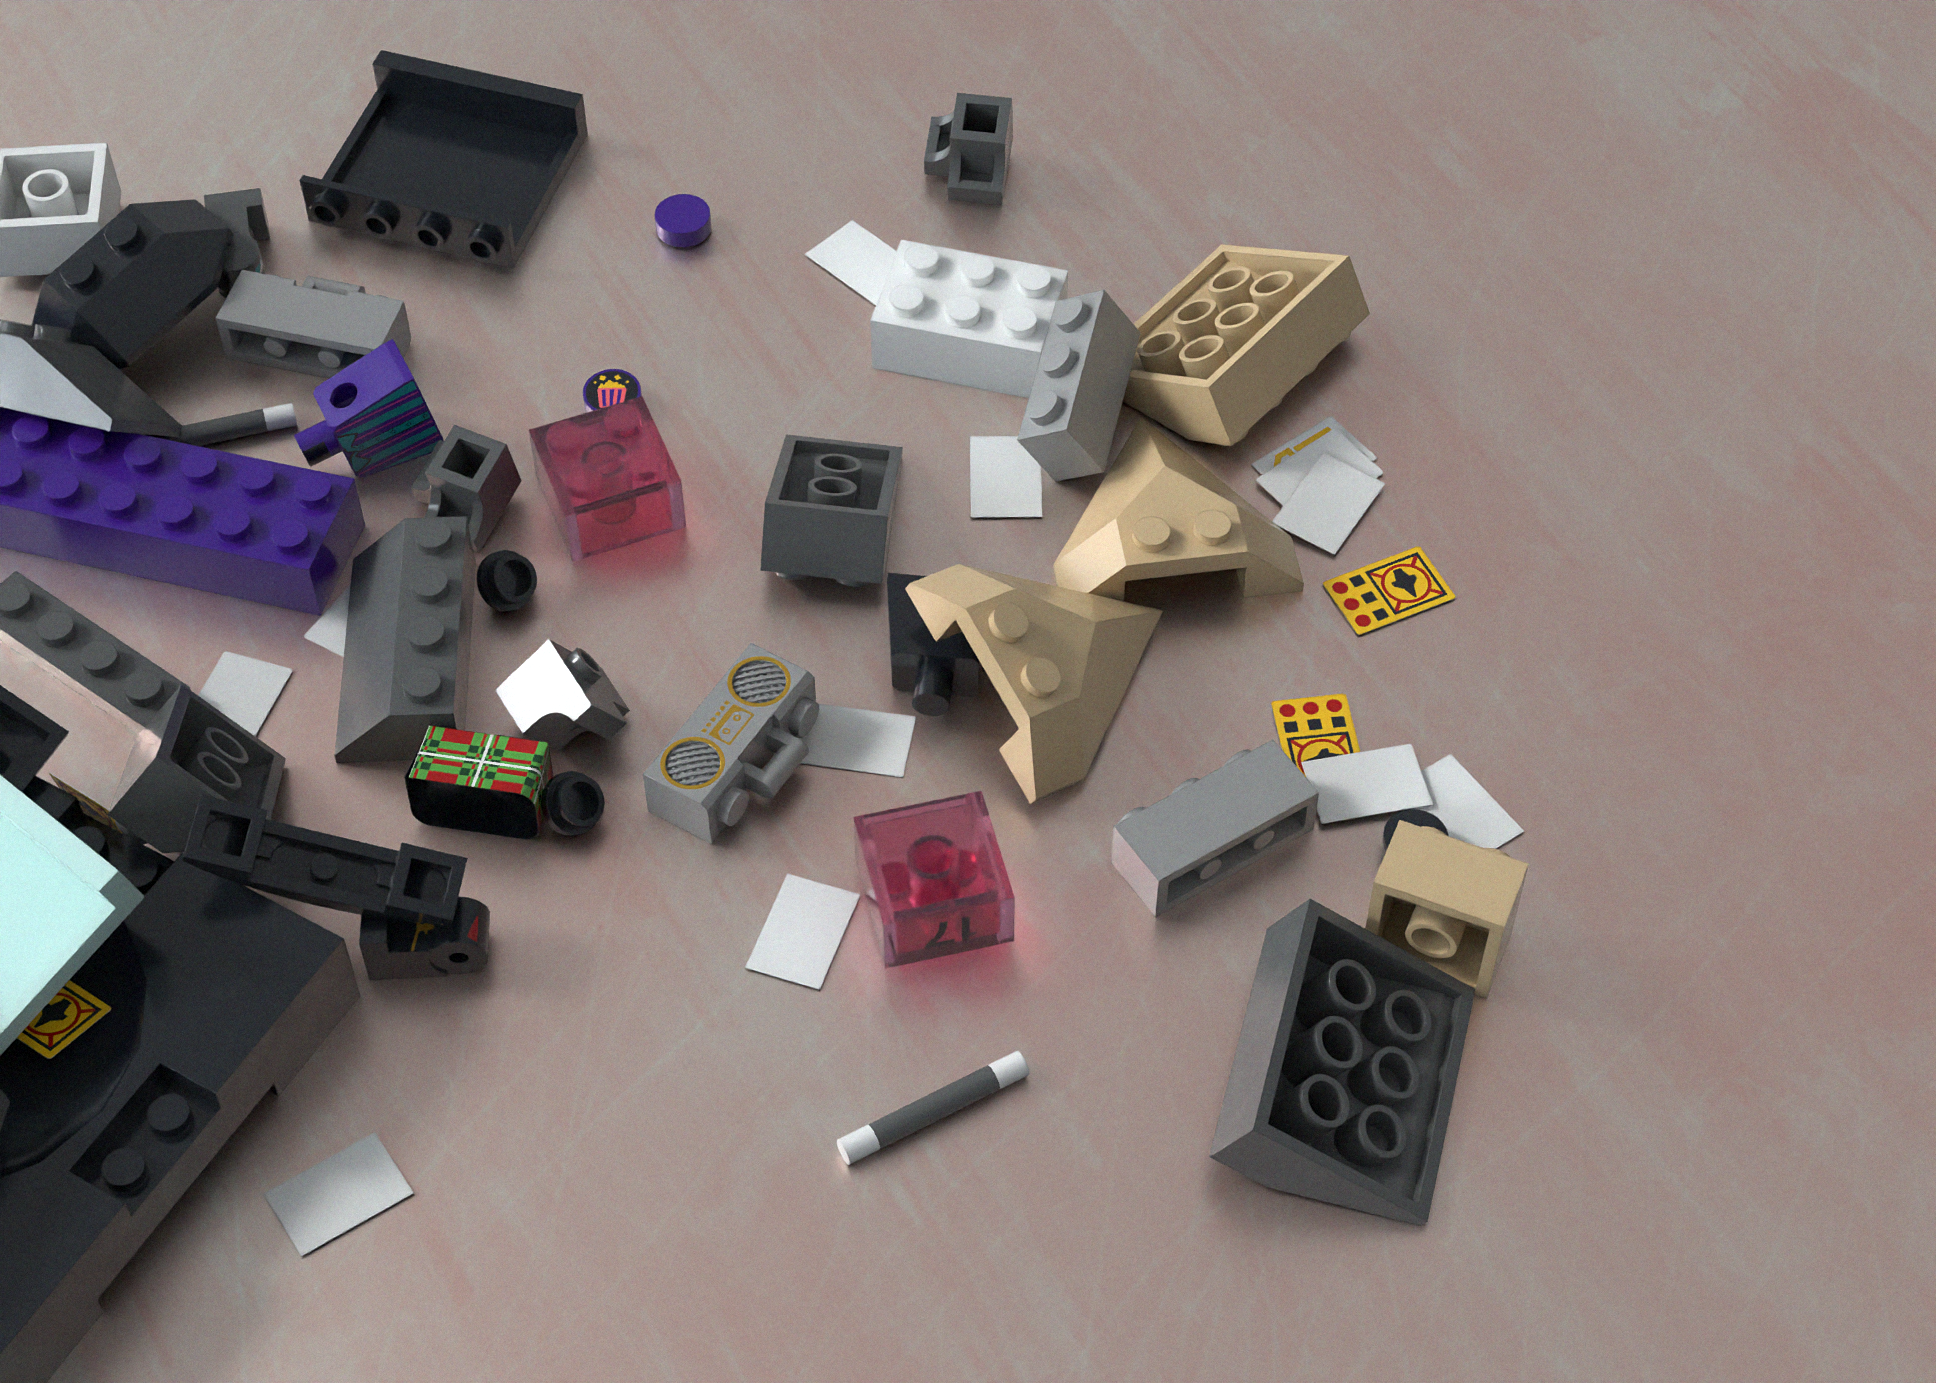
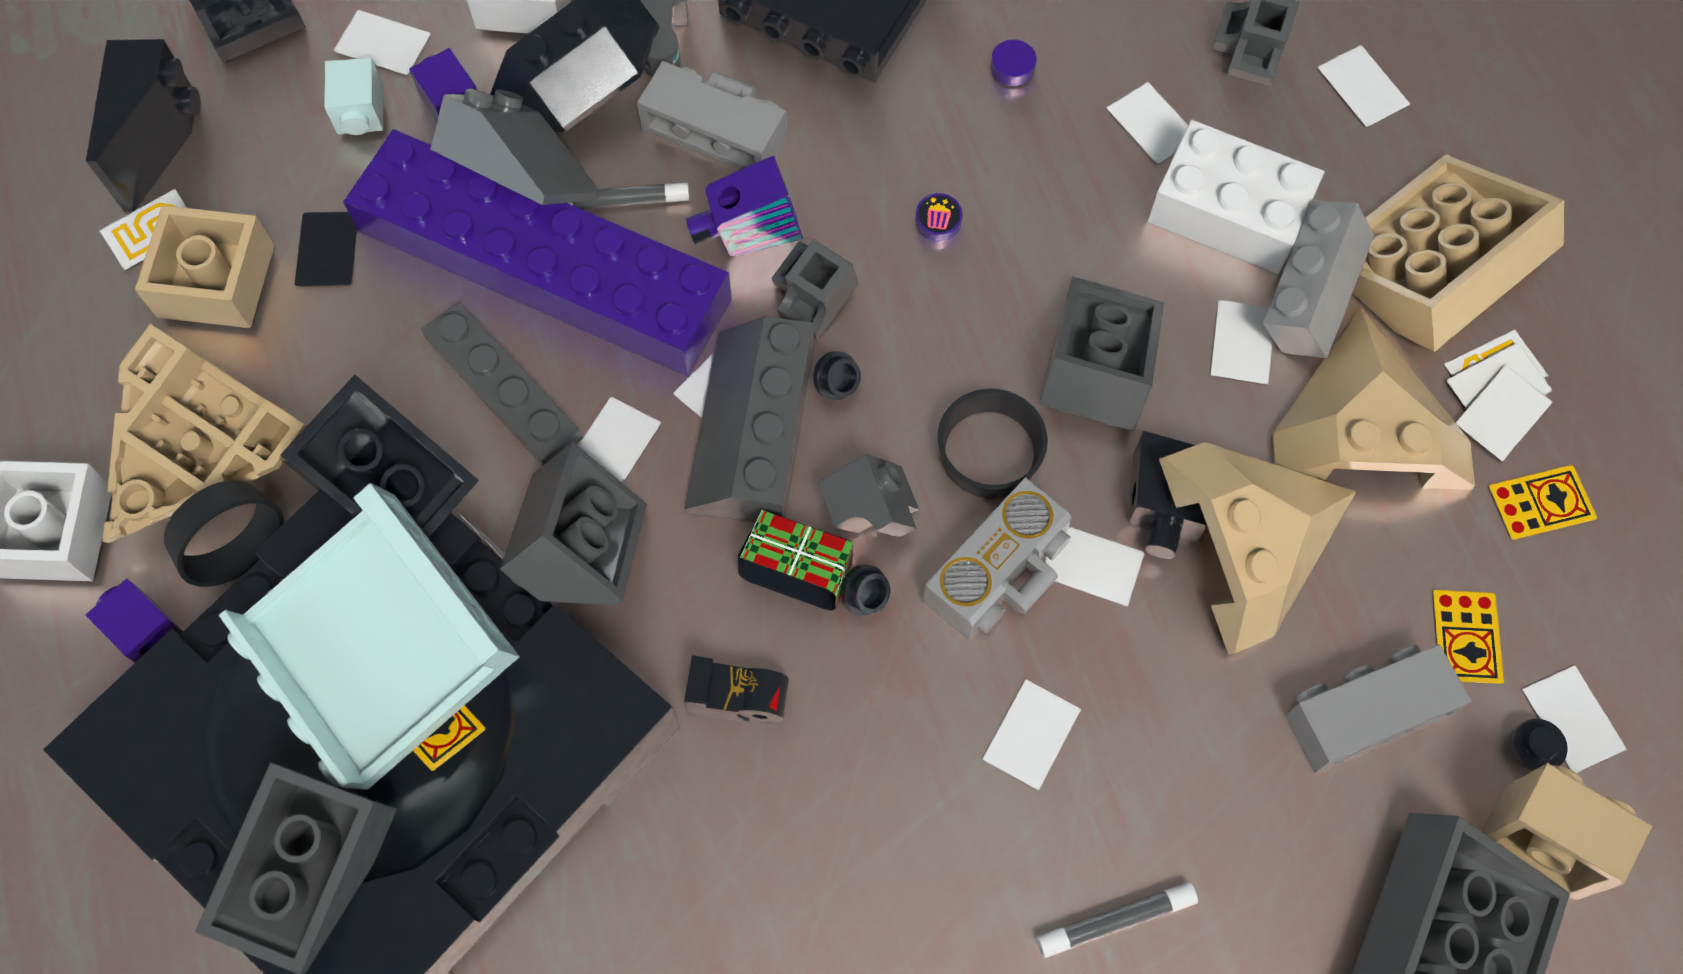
camera: 10 degrees right, 15 degrees up
black slope [182,794,468,924] -> none
white sticker [264,1132,414,1257] -> none
clear pink brick [528,396,686,562] -> none
clear pink brick [853,791,1015,969] -> none
white sticker [1301,744,1433,824] -> none
none -> black tyre [938,389,1048,498]
none -> white sticker [1318,45,1410,127]

